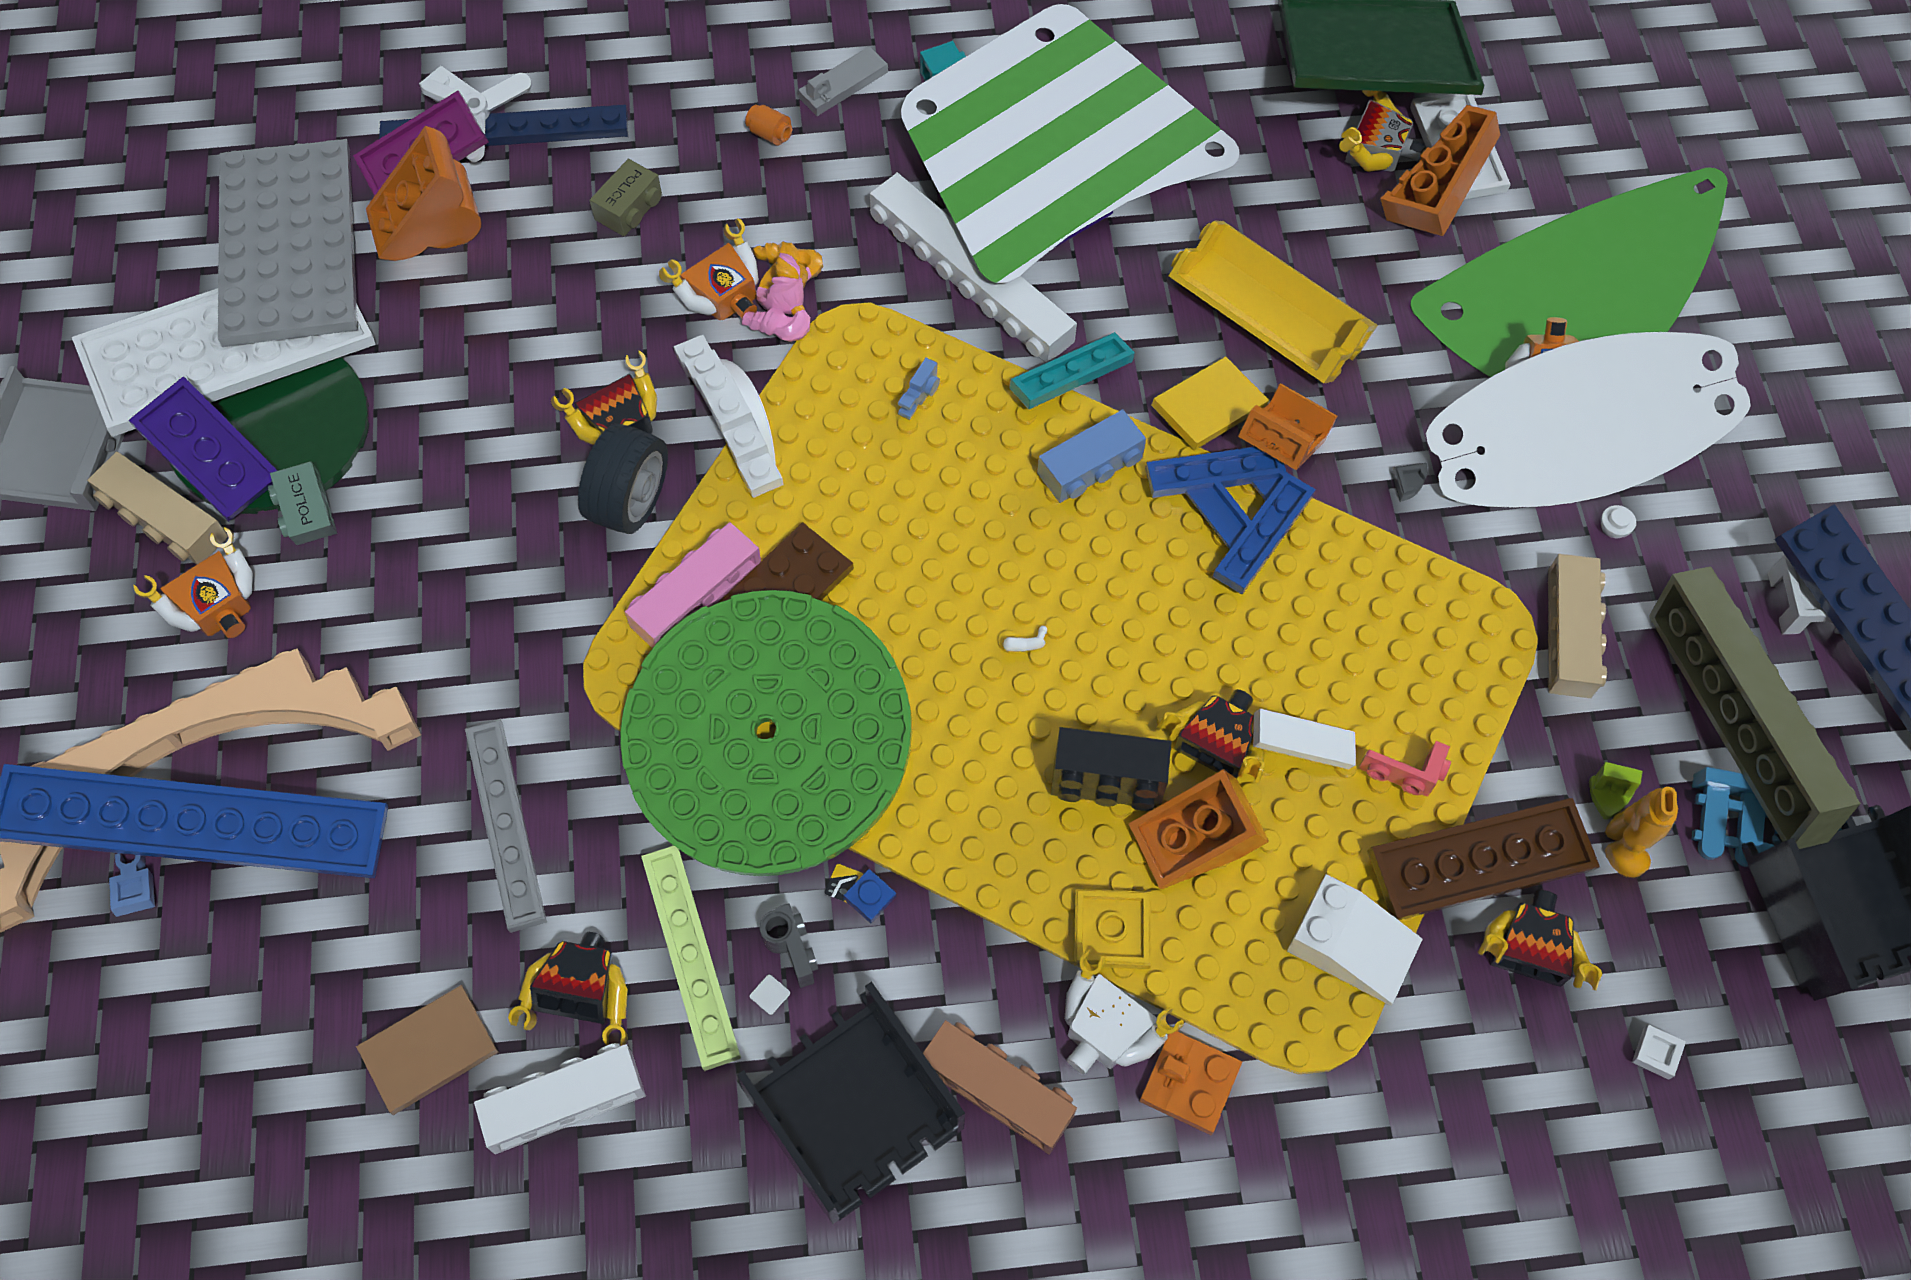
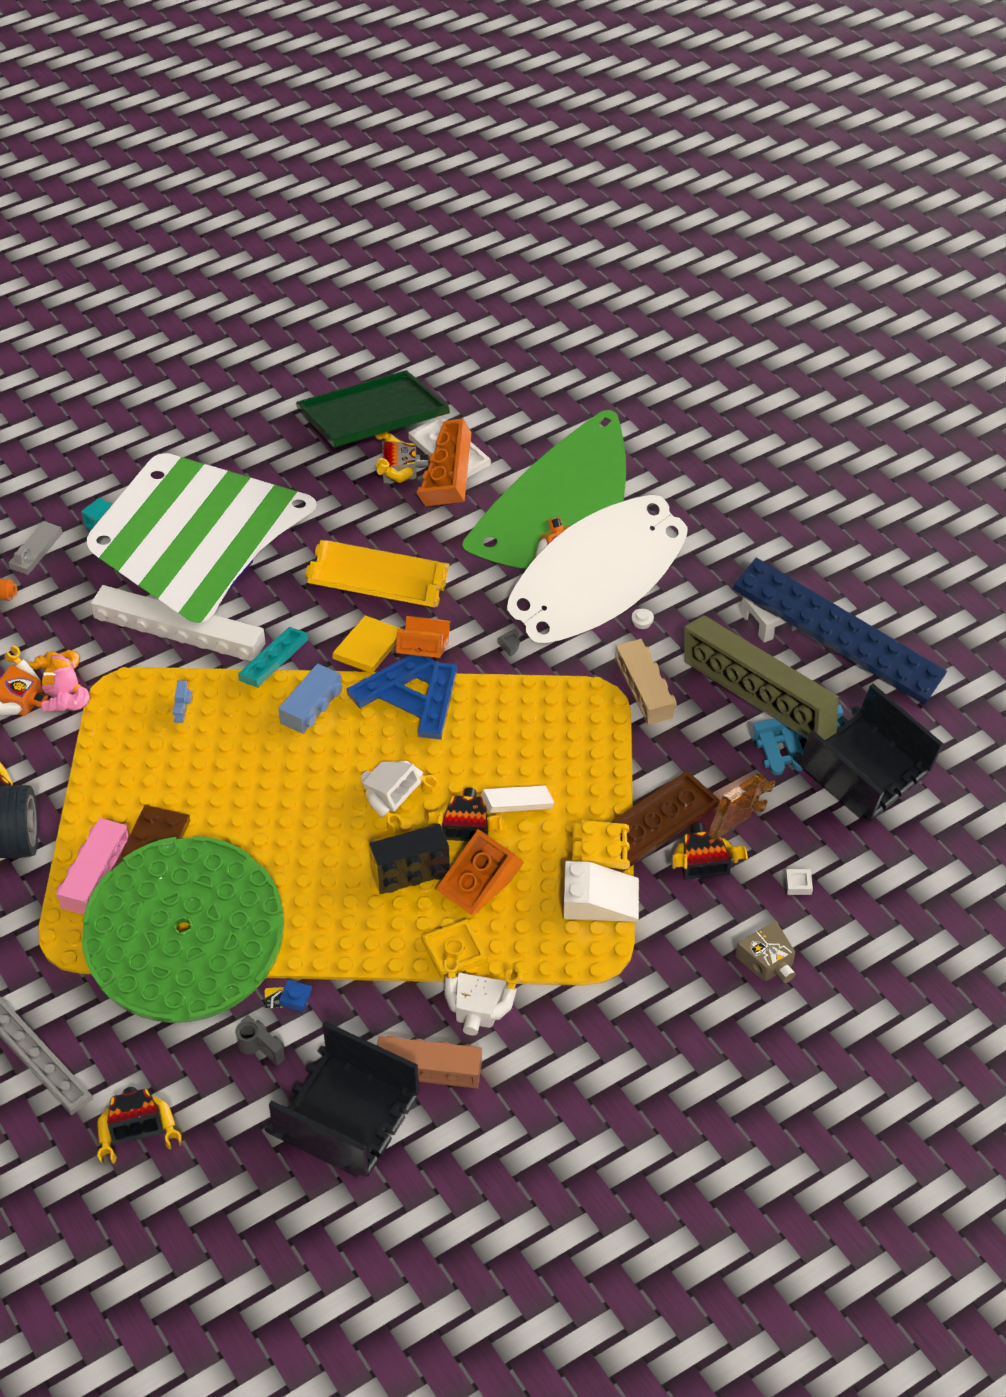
camera: 25 degrees left, 15 degrees down
medium nougat tile [356,985,499,1115] -> none
white brick [474,1043,646,1154] -> none
yellowish green plate [641,846,741,1071] -> none
white piece [673,335,784,498] -> none
white sticker [750,975,790,1015] -> none
white piece [1003,626,1047,652] -> none
orange hinge [1139,1031,1242,1135] -> none
coral bracket [1359,741,1451,797] -> none
lime tile [1589,762,1643,820] -> none
light orange piece [1605,787,1678,878] -> none
none -> white torso [361,761,436,832]
none -> yellow plate [572,820,630,869]
none -> clear orange tile [708,774,775,840]
none -> dark tan torso [735,921,796,983]

